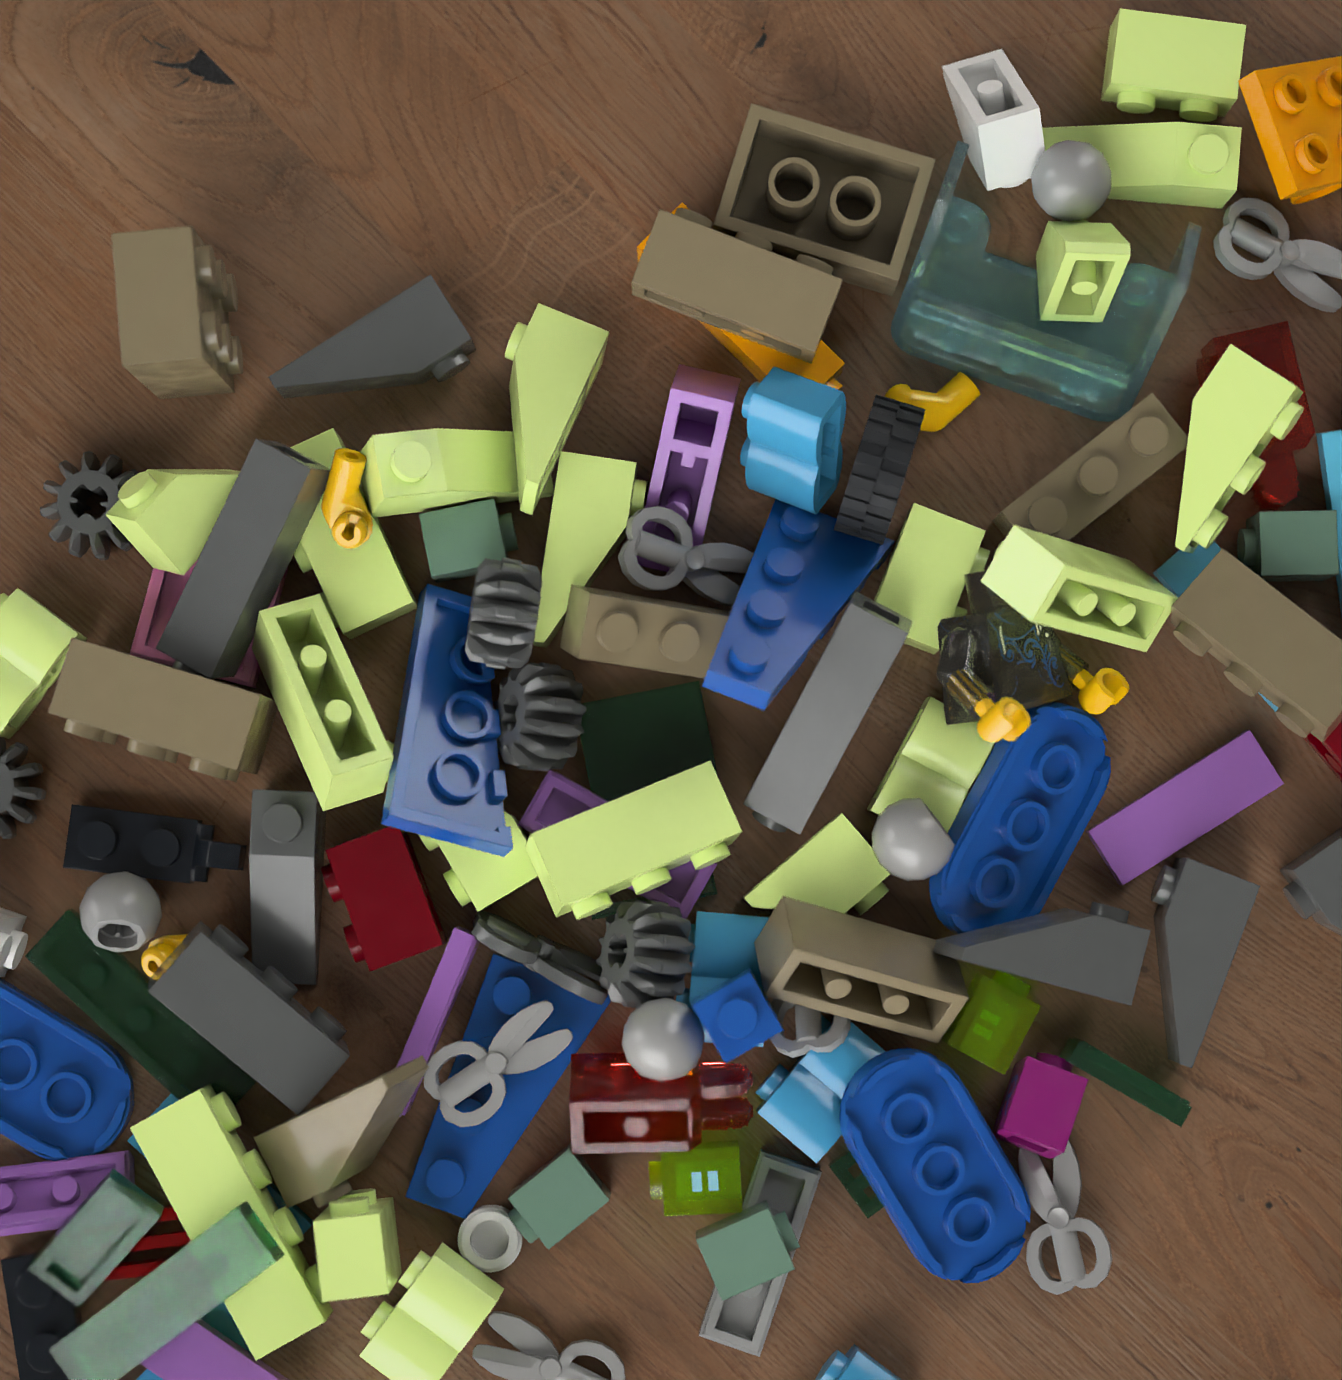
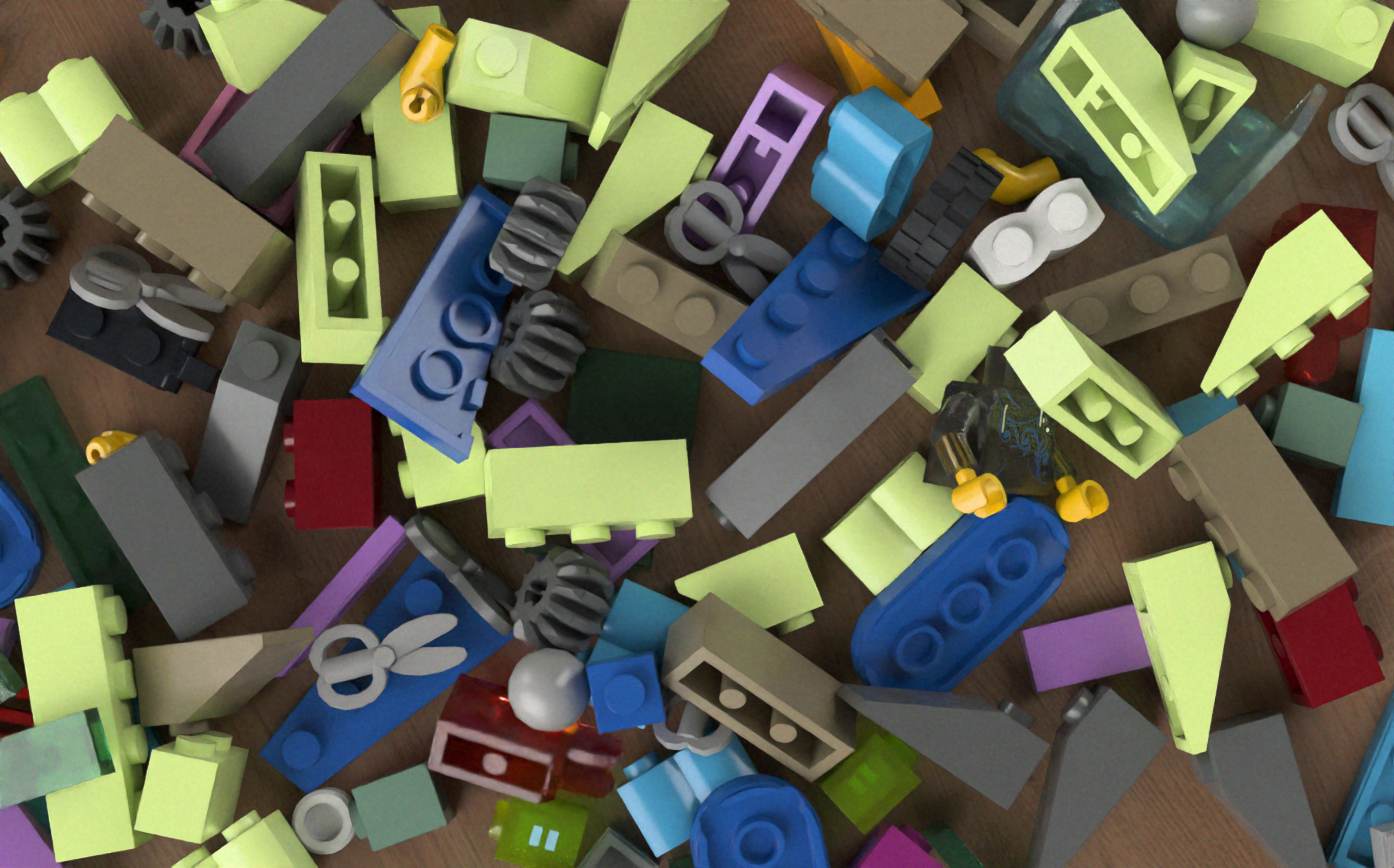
camera: 15 degrees right, 0 degrees up
light grey piece [79,871,162,952] -> none
light grey piece [872,798,955,881] -> none
none -> light grey piece [69,243,227,342]
none -> white brick [961,178,1105,293]
none -> yellowish green slope [1039,8,1197,215]
none -> yellowish green slope [1122,541,1233,755]

